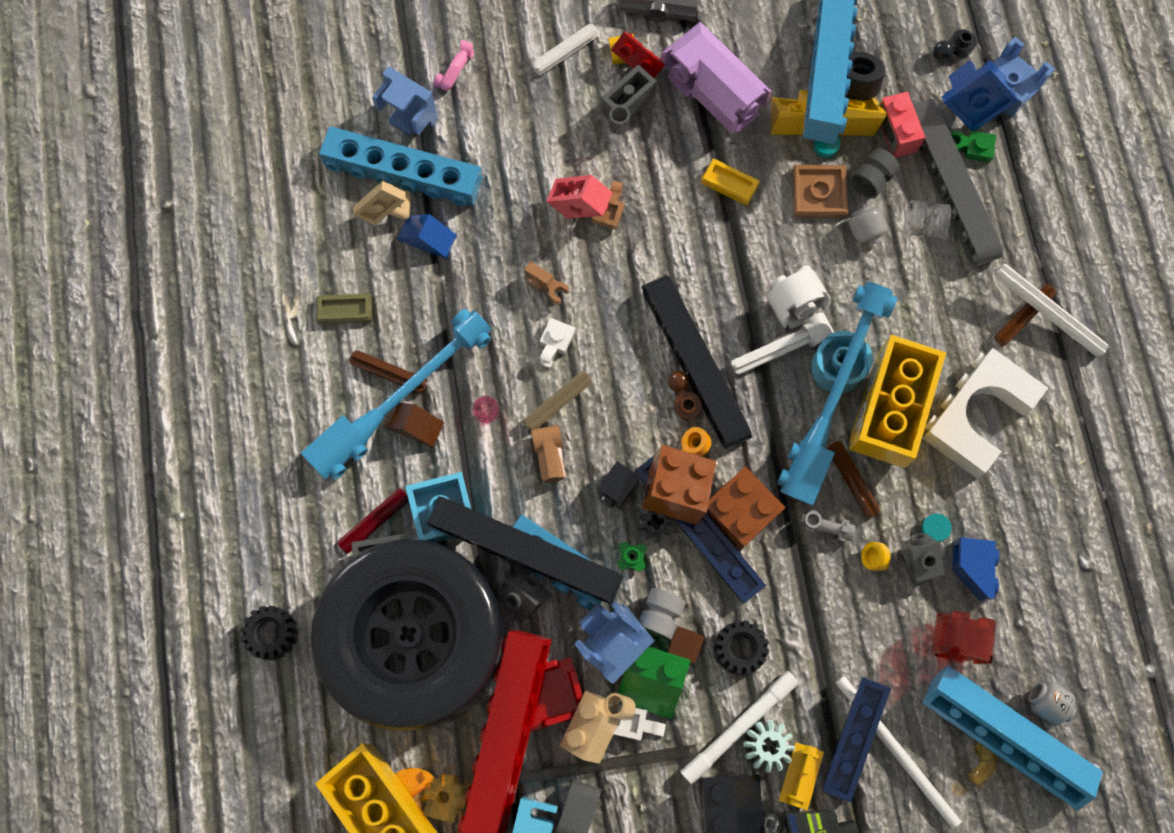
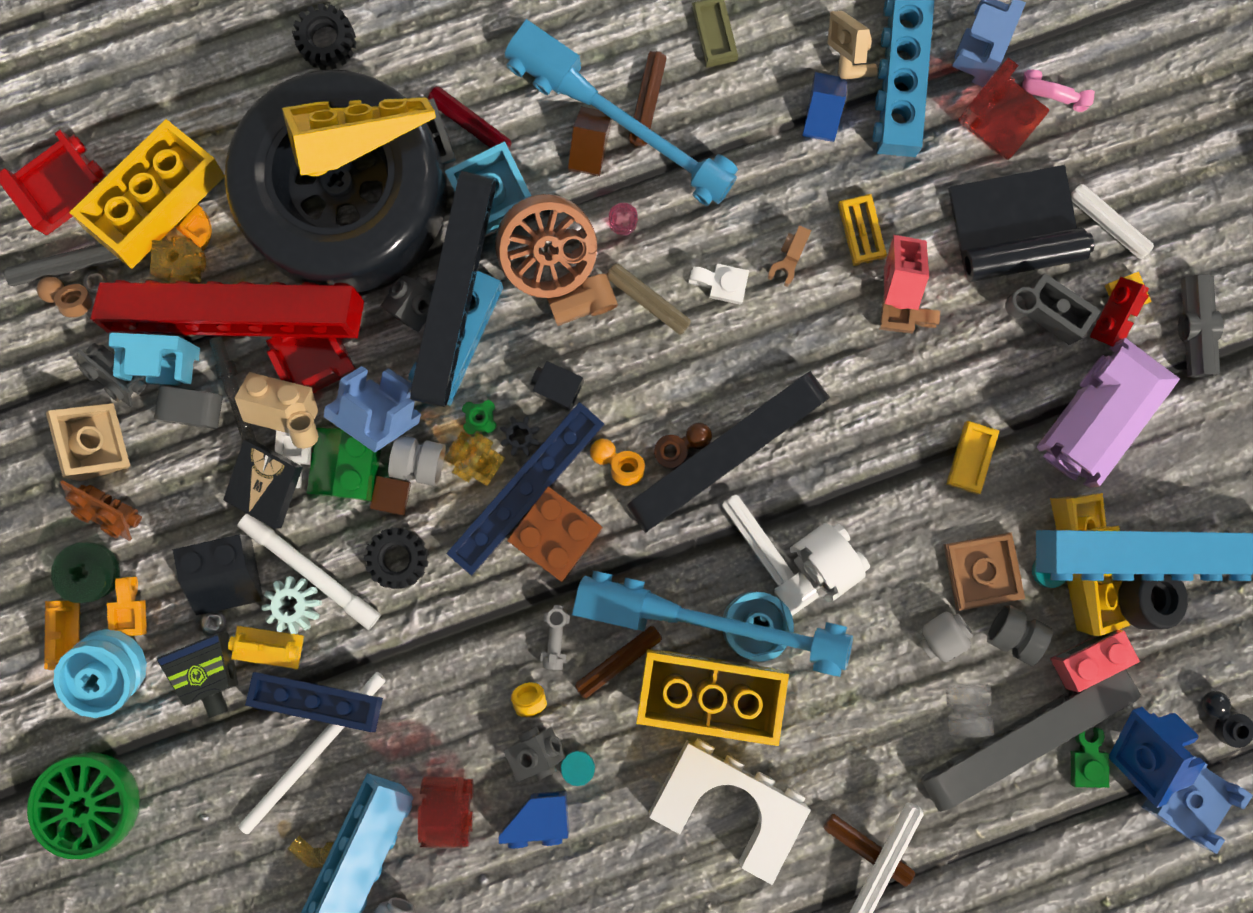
camera: 80 degrees right, 10 degrees up
dark orange brick [642,445,716,525] -> none
none -> black tile [223,439,303,529]
none -> yellow wedge [282,98,436,176]
none -> clear yellow brick [444,431,505,486]
none -> nougat piece [495,194,597,298]
none -> yellow tile [838,194,887,266]
none -> black door [948,165,1094,282]
none -> clear red bracket [958,57,1049,160]

